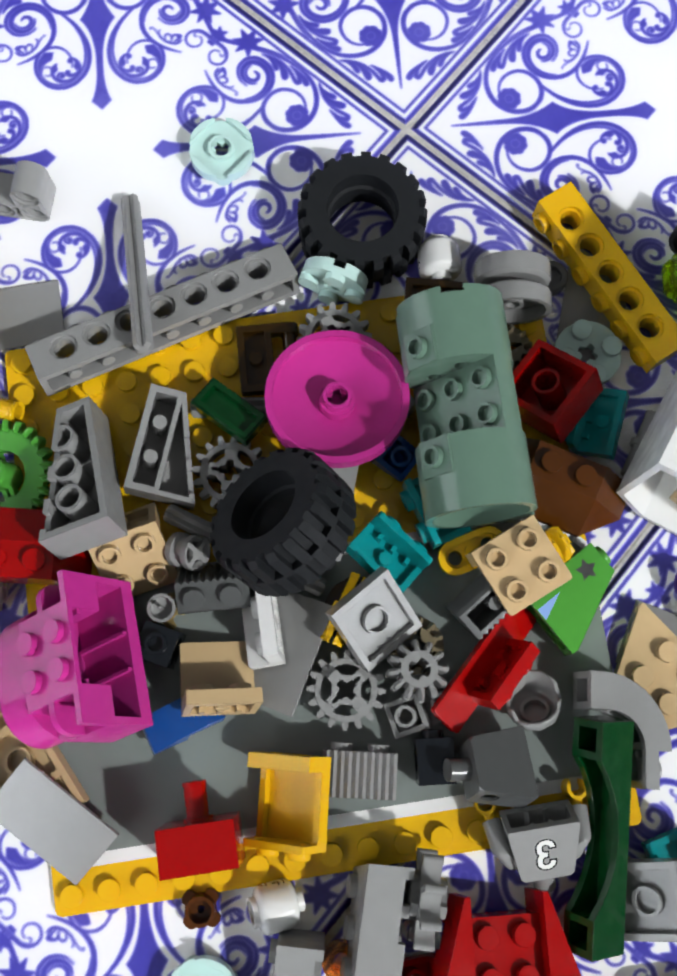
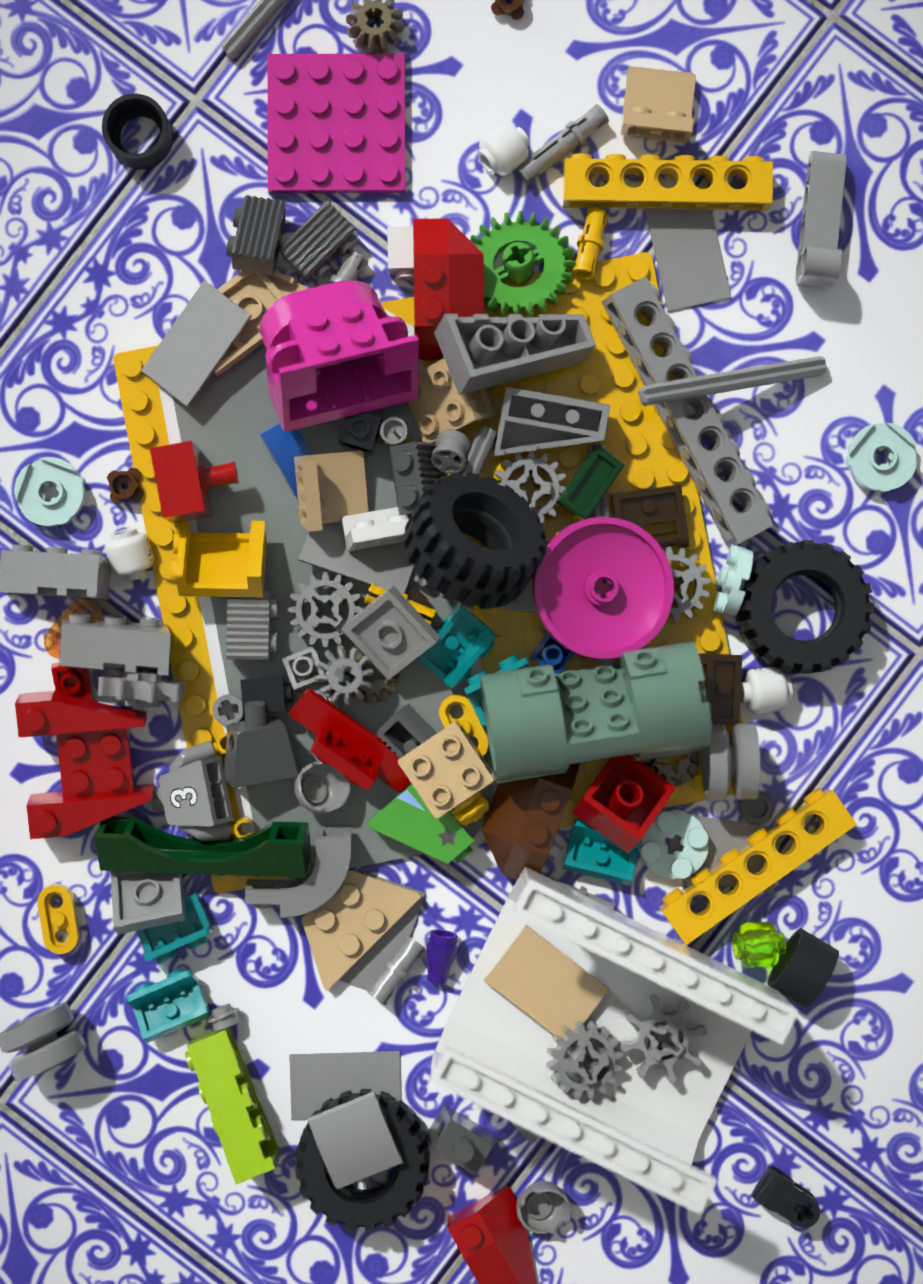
camera: 90 degrees right, 10 degrees up
none -> light grey bush [213,694,244,725]

